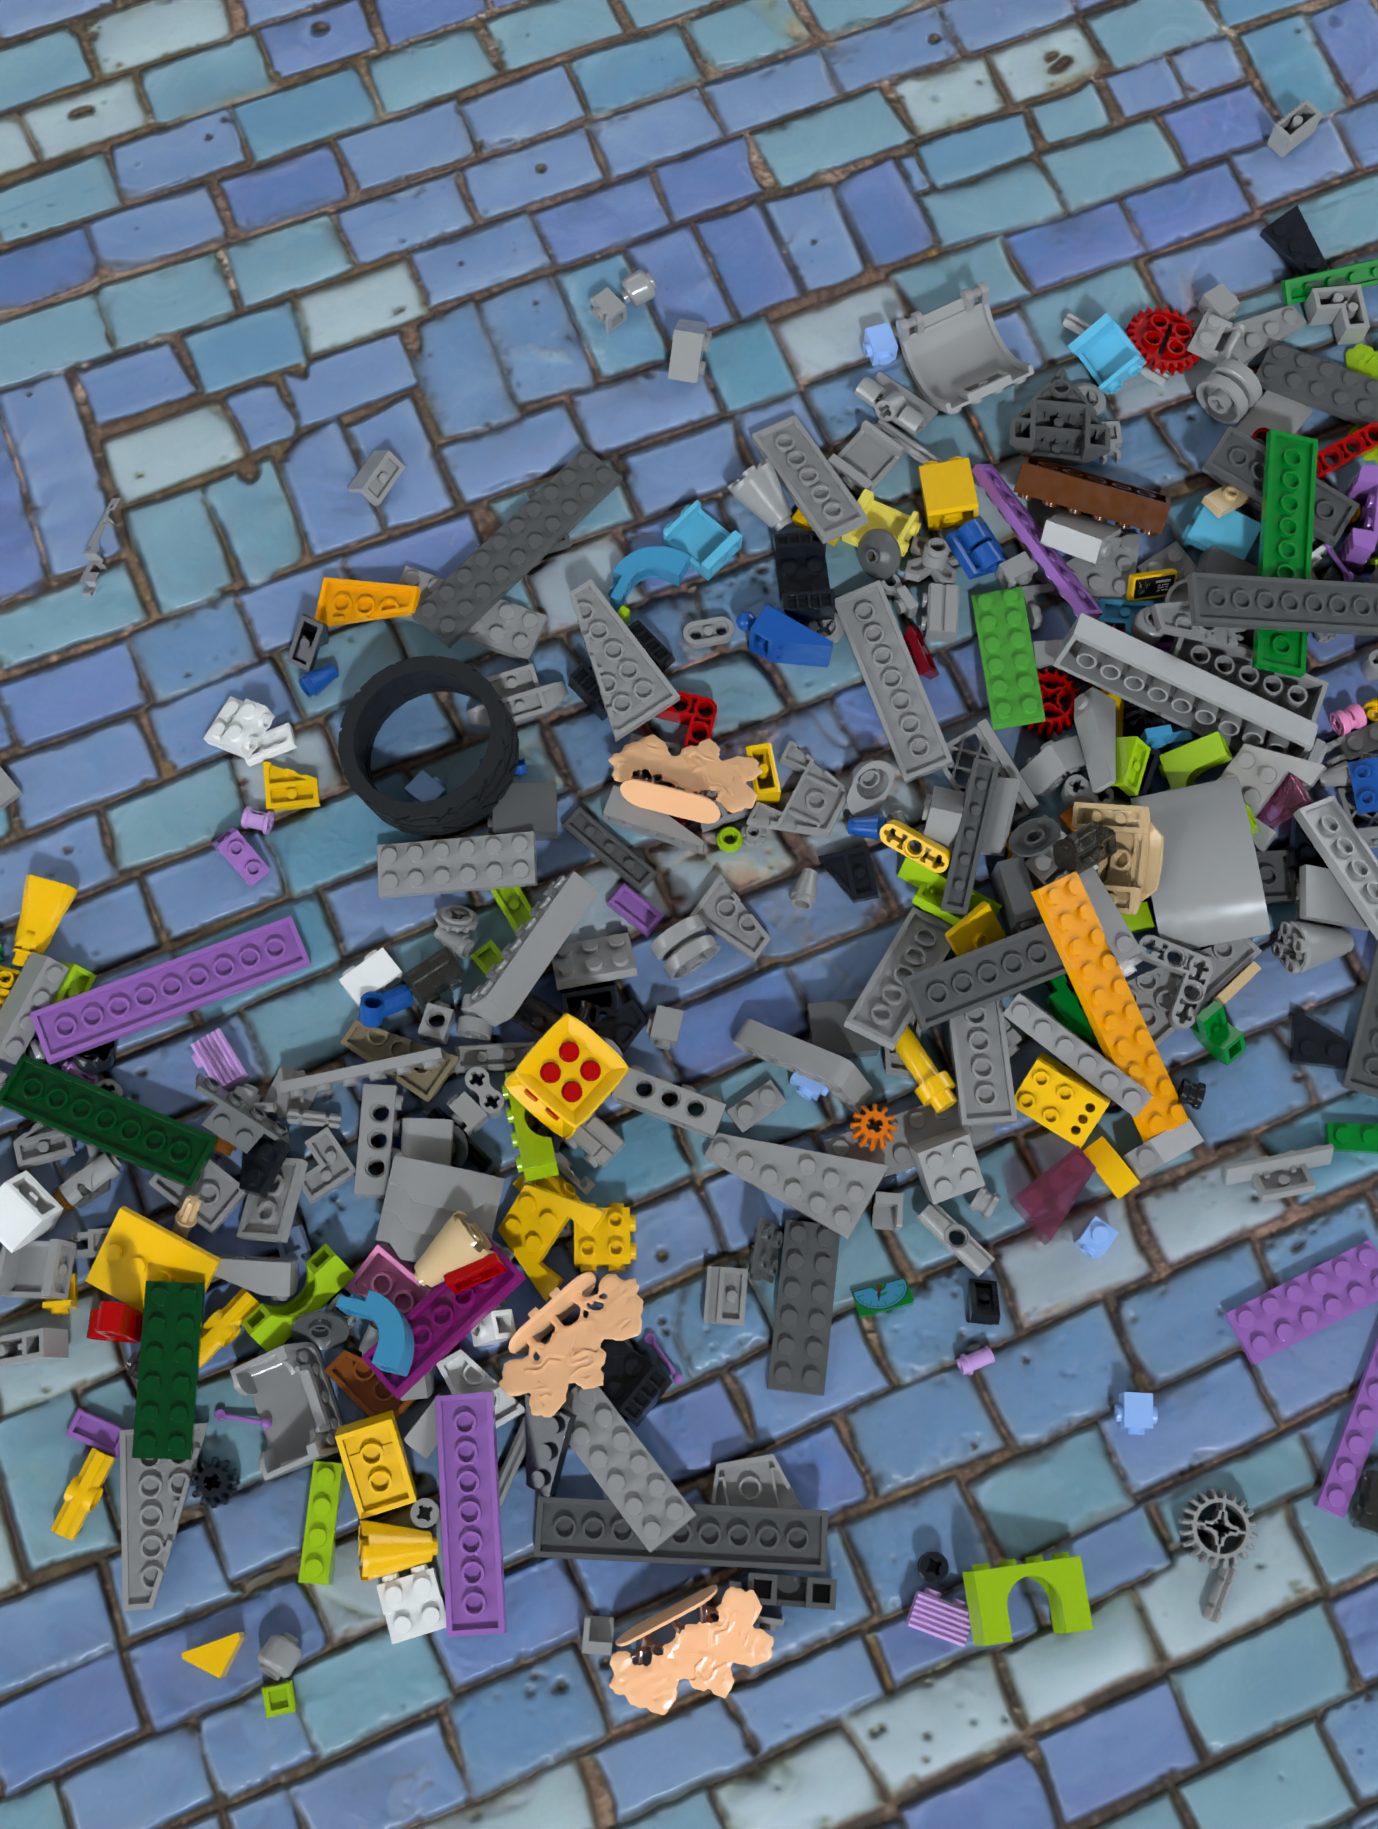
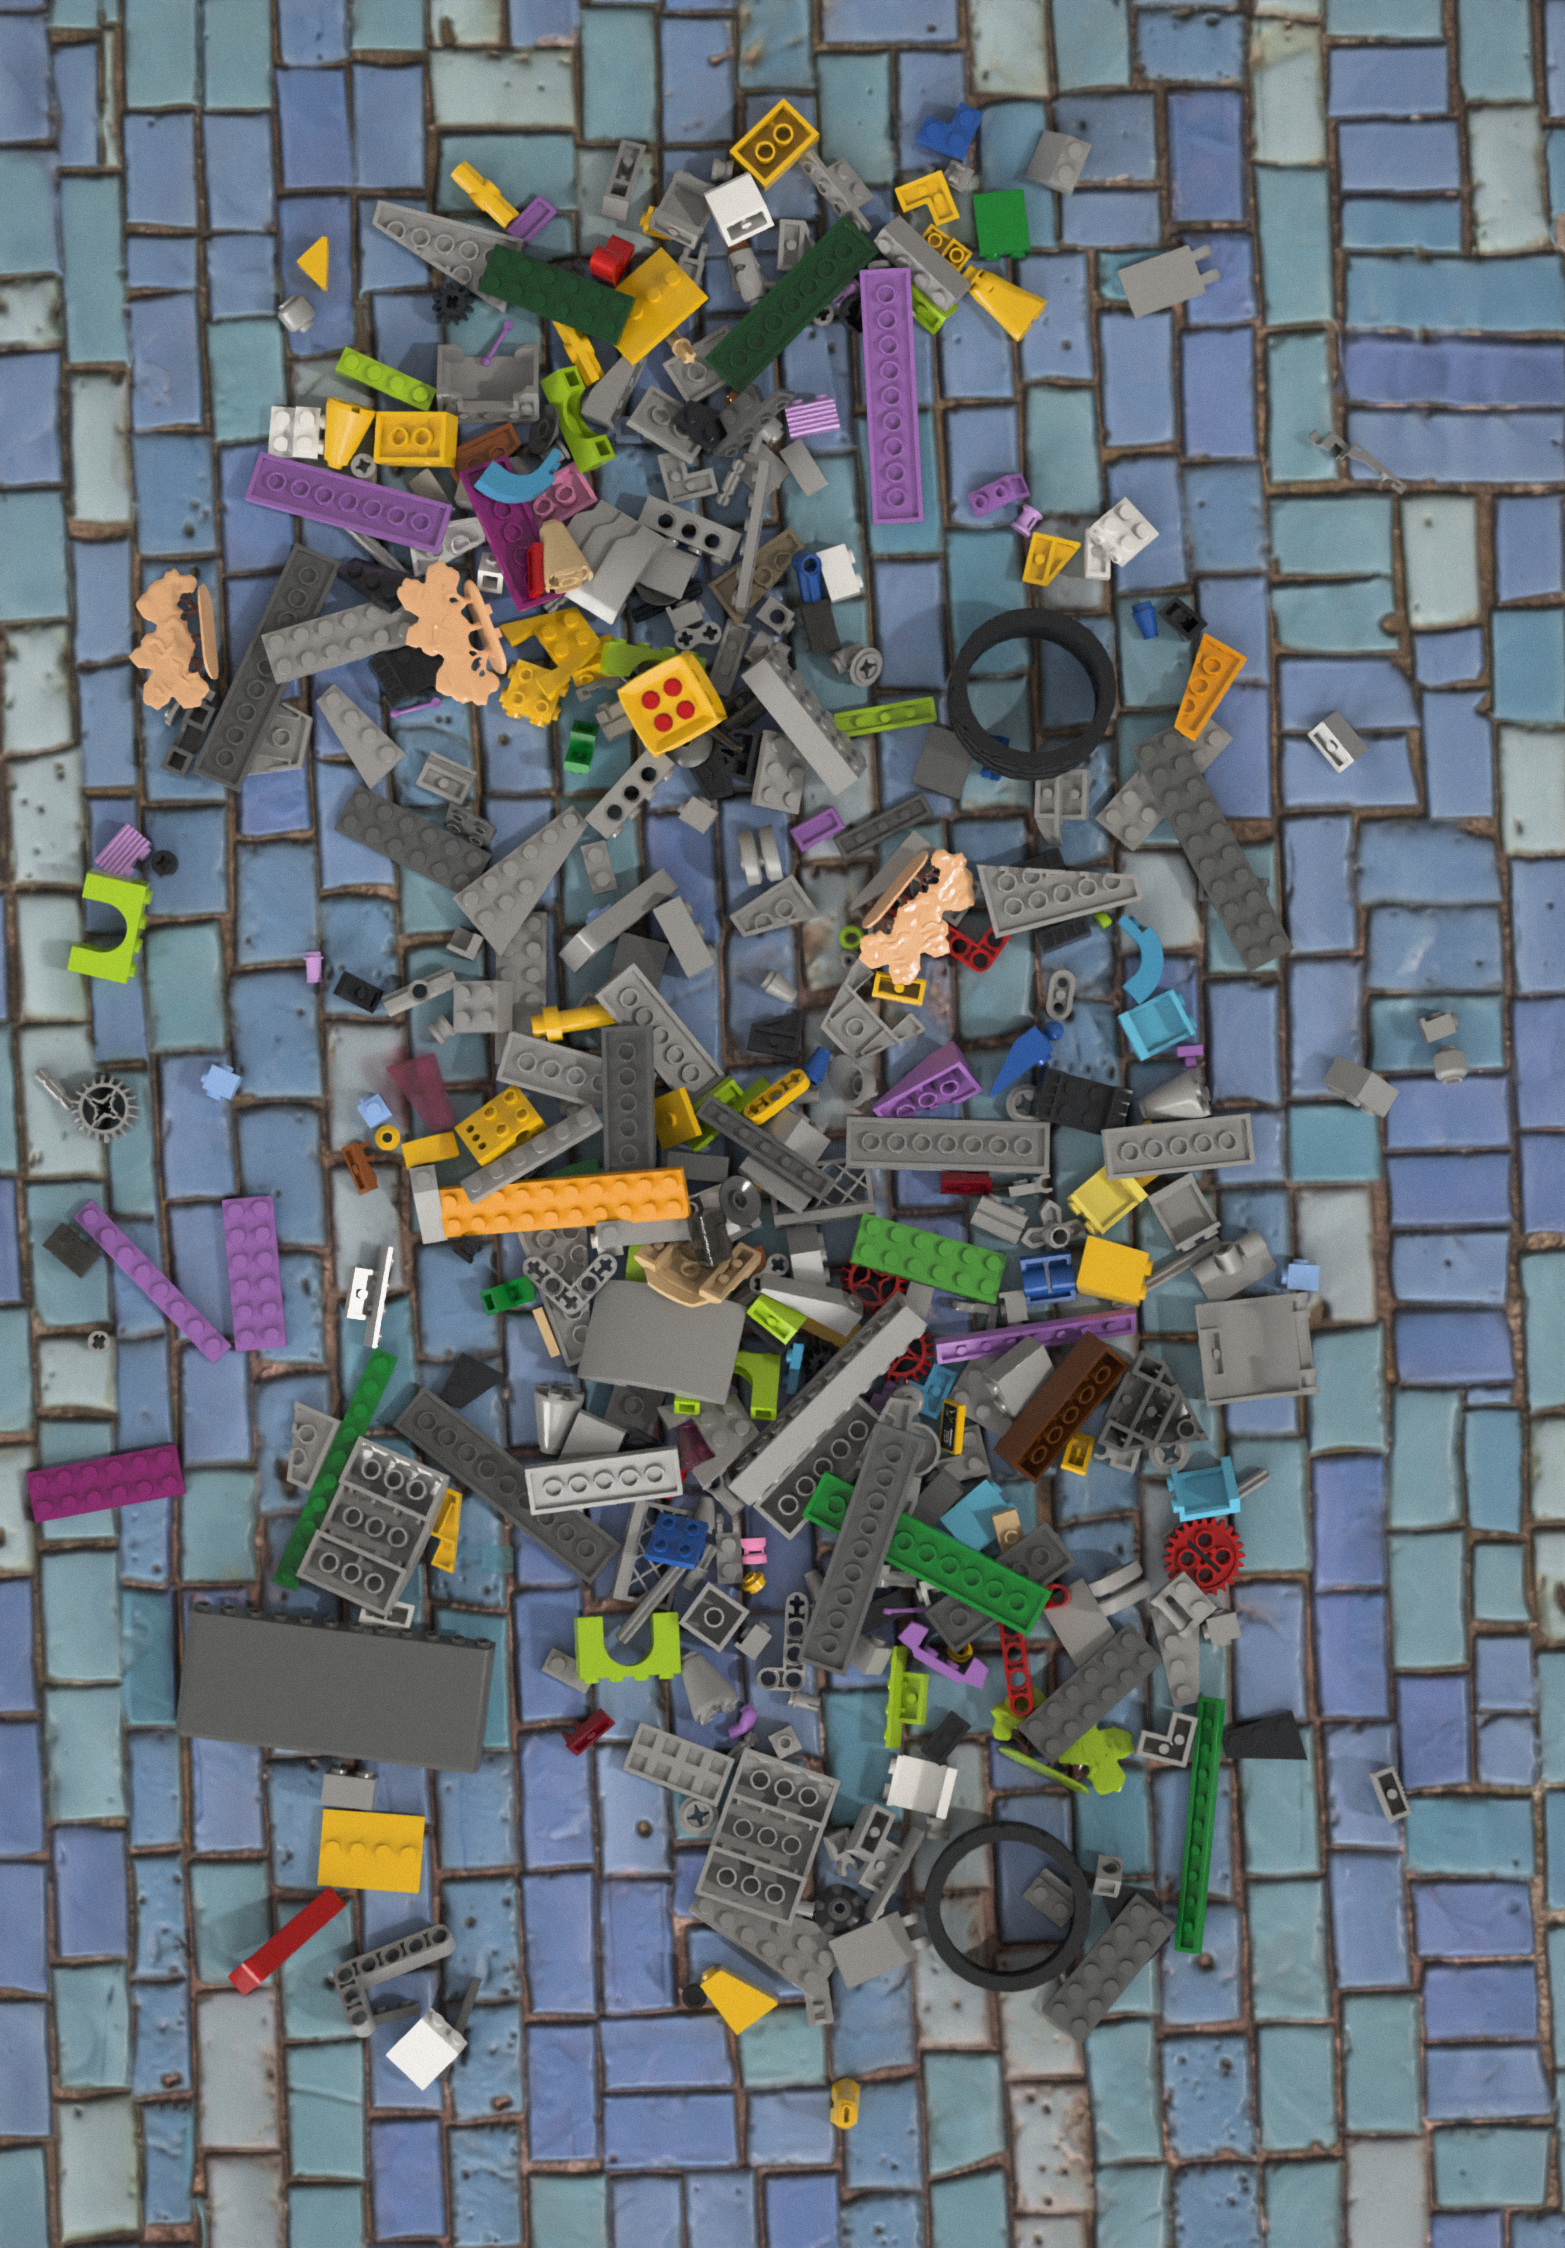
camera: 115 degrees right, 15 degrees up
lime tile [262,1680,297,1718] -> none
light grey plate [377,831,537,899] -> none
light blue brick [404,770,447,802] -> none
lime tile [470,940,503,976] -> none
light grey panel [582,1615,615,1655] -> none
orange gear [849,1103,897,1151] -> none
slope [851,1277,915,1319] -> none
dark grey dish [858,529,901,580] -> none
none -> light grey wing [316,683,406,791]
none -> dark orange plate [341,1141,379,1196]
none -> yellow plate [375,1125,400,1150]
none -> green brick [563,720,599,774]
none -> light grey brick [653,896,717,980]
none -> light grey slope [779,438,829,497]
none -> light grey cone [803,1569,824,1604]
none -> medium lavender wedge [871,1041,983,1118]
none -> yellow slope [1059,1432,1095,1476]
none -> medium lavender tile [1175,1044,1204,1069]

